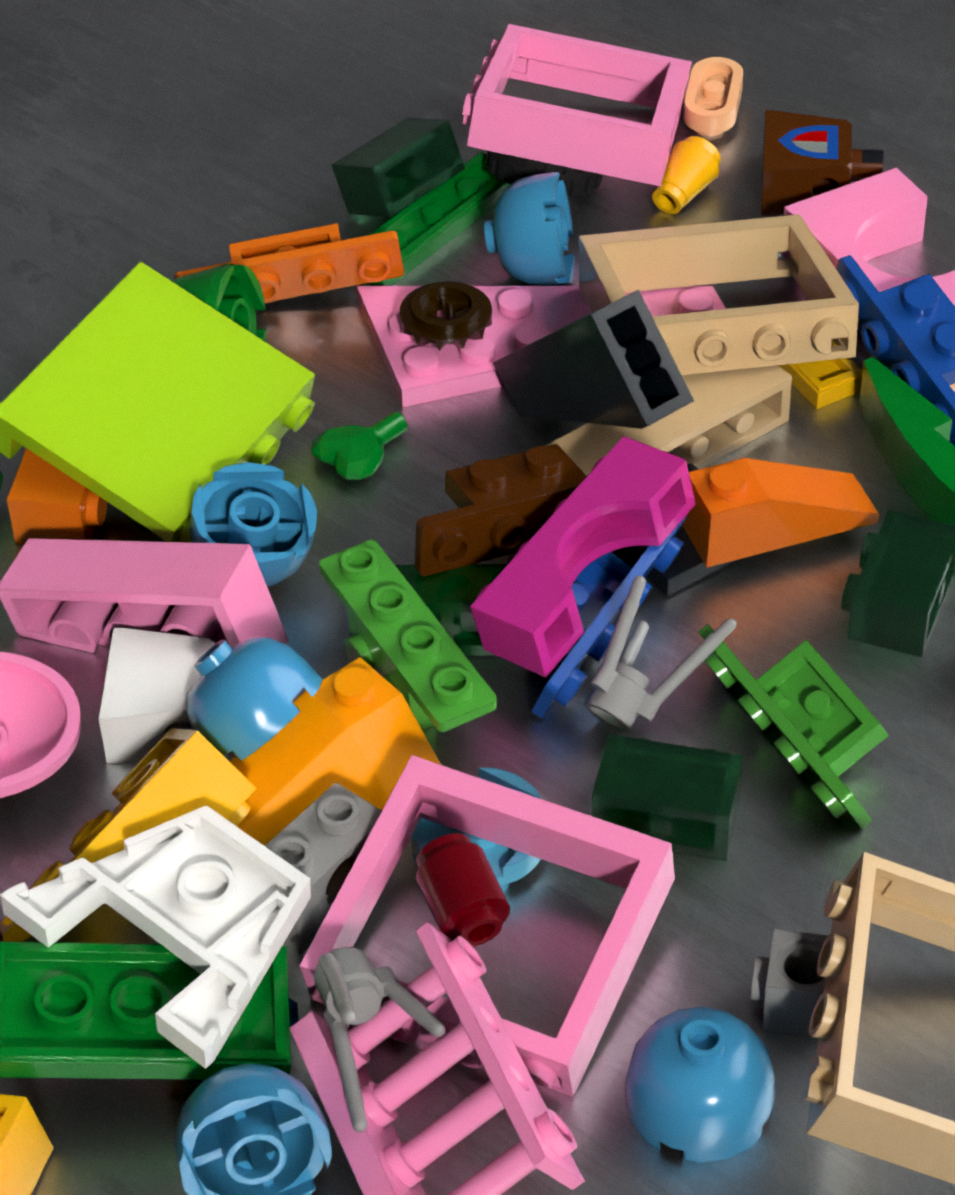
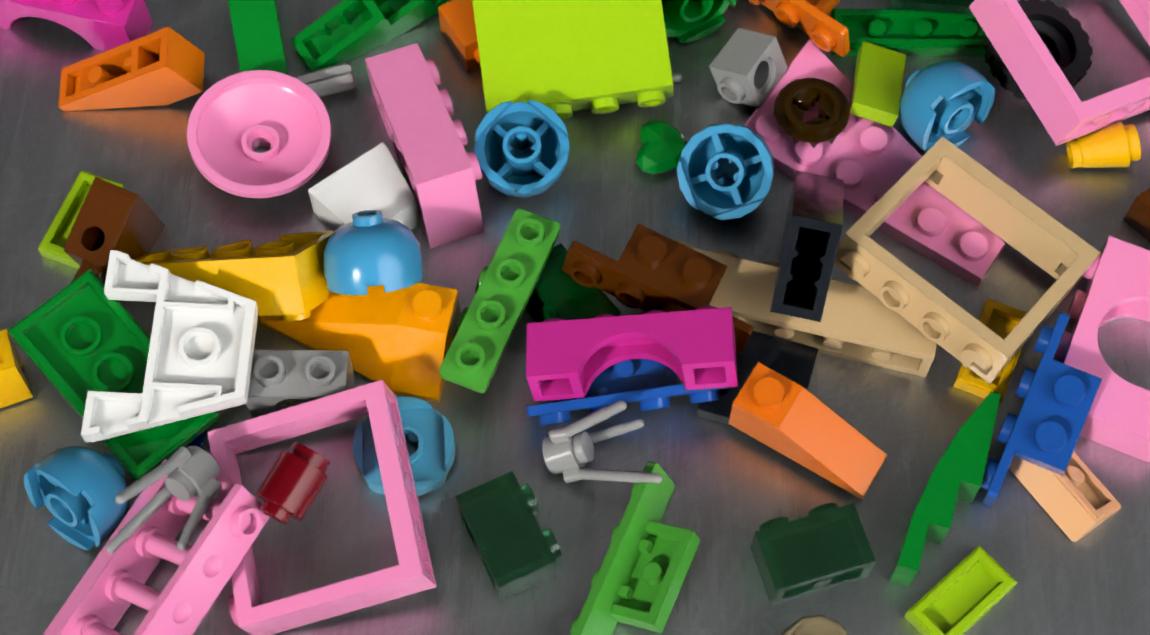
camera: 50 degrees right, 20 degrees up
none -> dark azure cylinder [677,122,775,220]
none -> light grey brick [709,28,788,108]
none -> lime tile [849,41,906,127]

